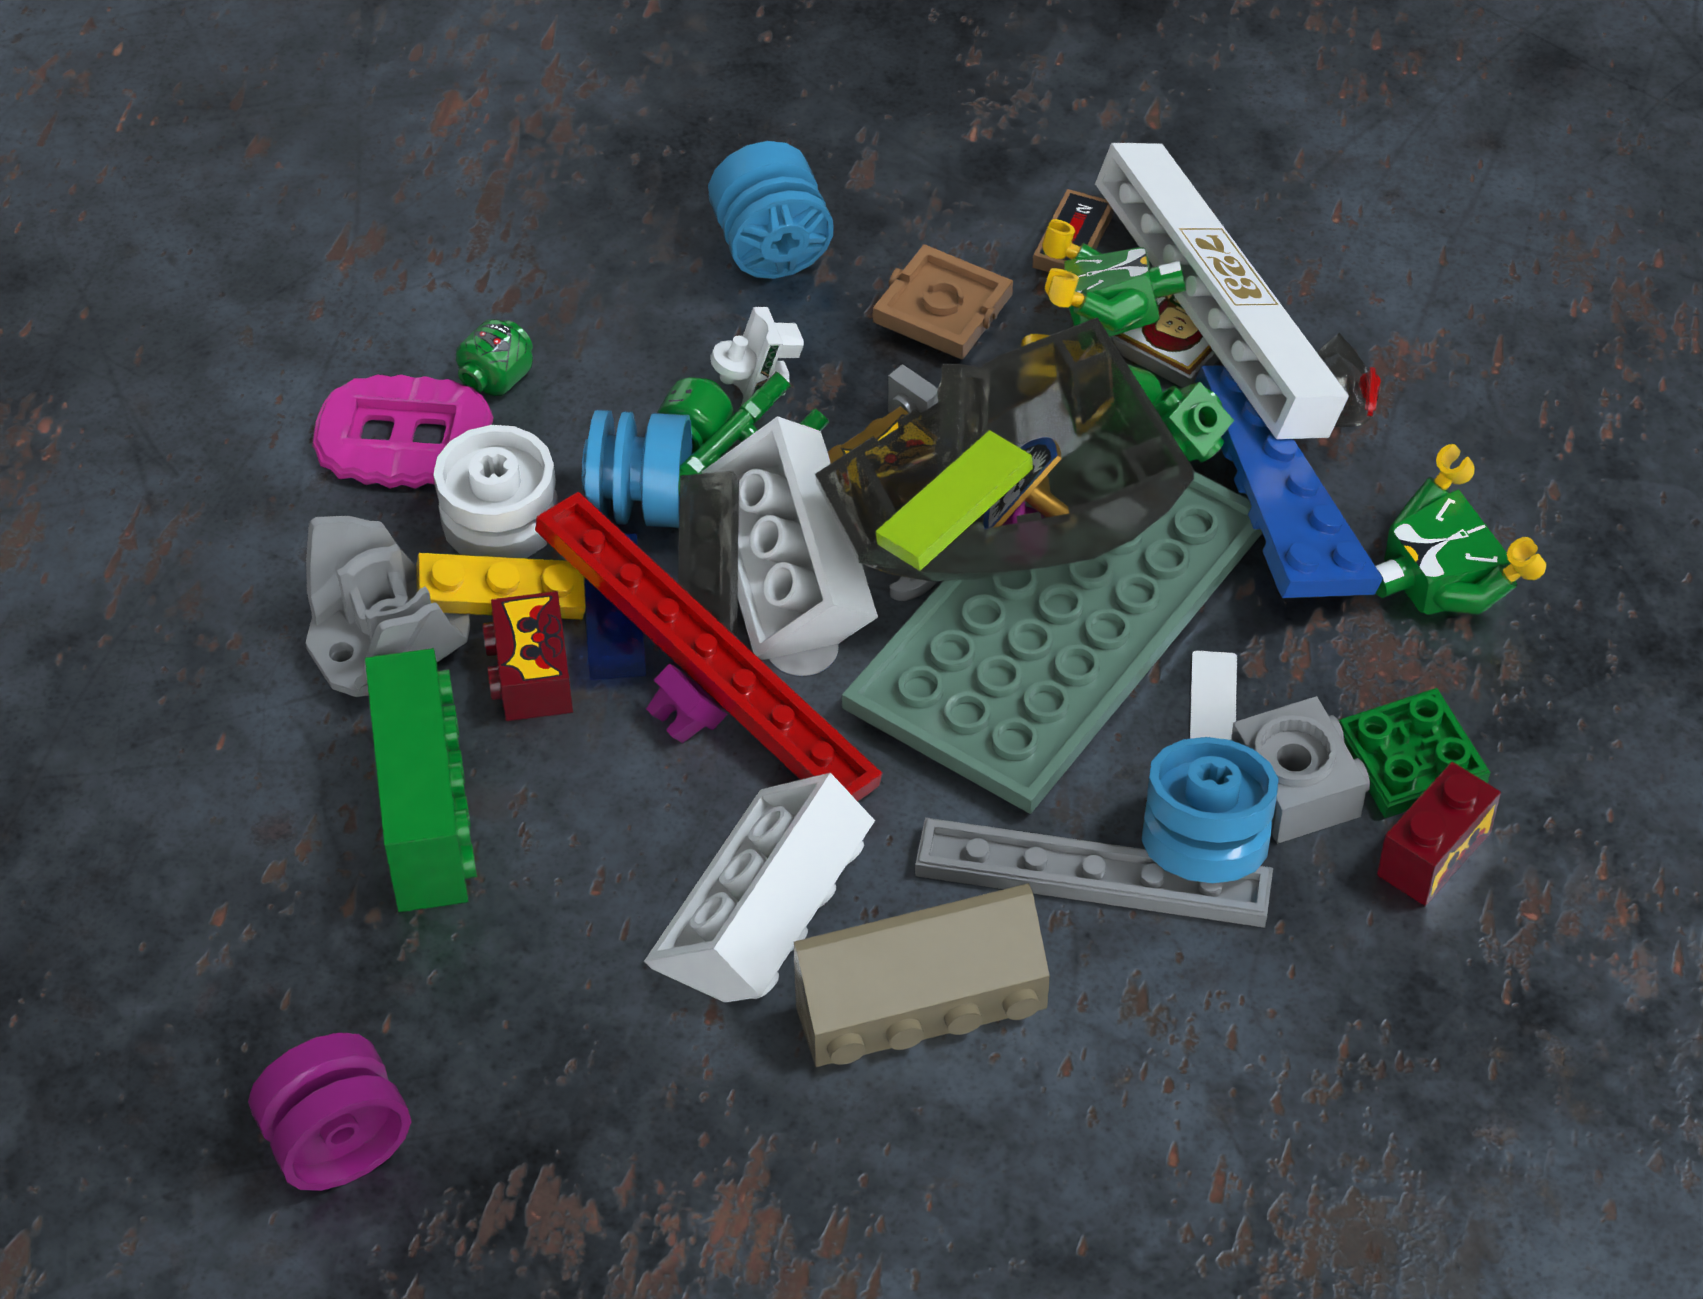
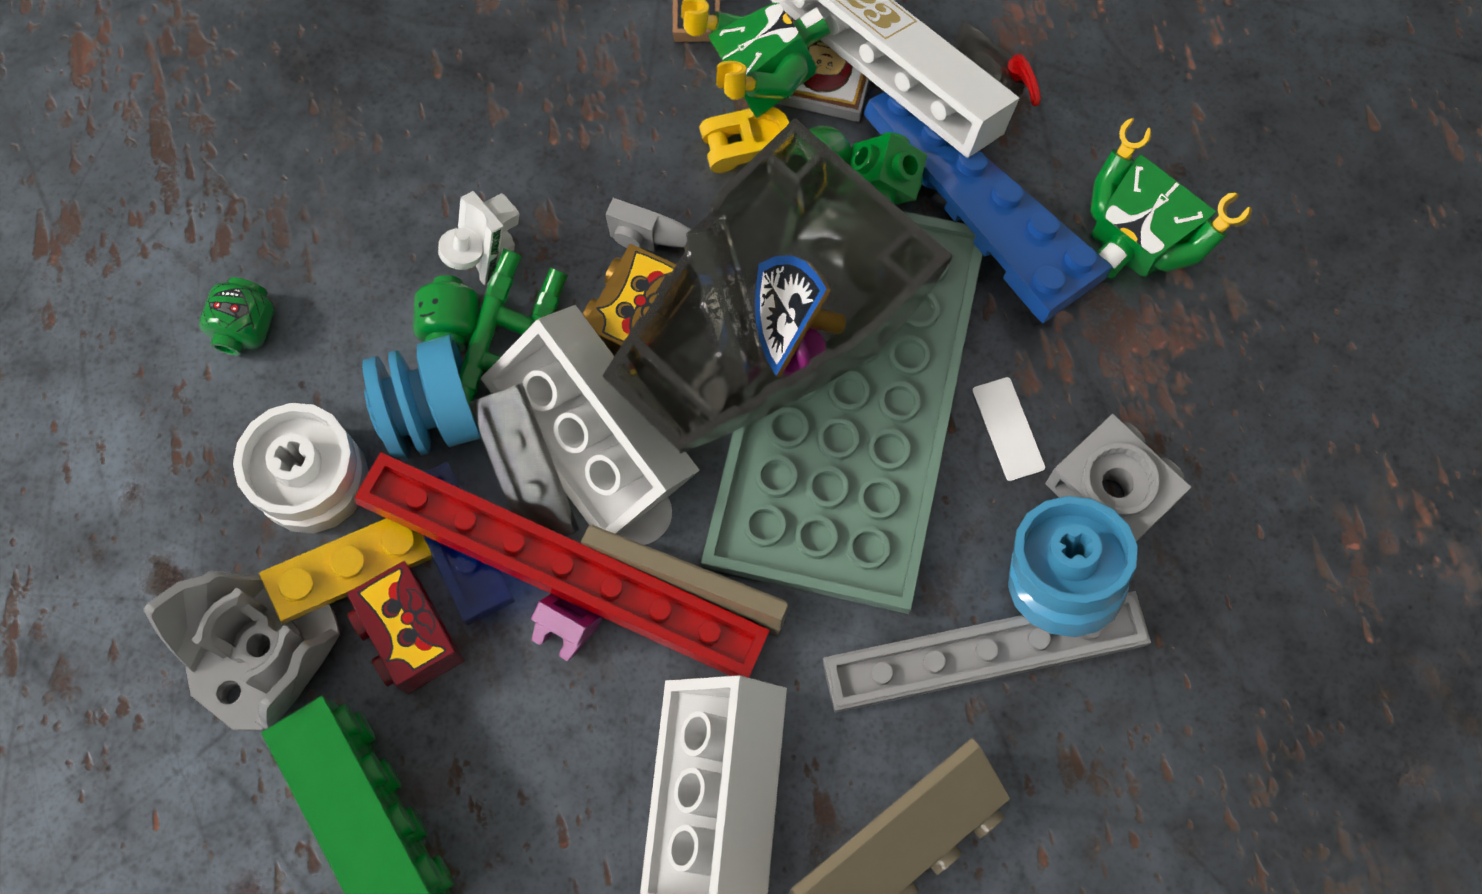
camera: 20 degrees left, 20 degrees up
dark pink piece [312,374,494,489] -> none
dark azure wheel [708,141,833,279] -> none
medium nougat plate [873,244,1013,360] -> none
lime tile [875,430,1033,571] -> none
green tile [1338,688,1491,819] -> none
dark red brick [1377,762,1501,907] -> none
none -> dark tan tile [581,525,788,637]

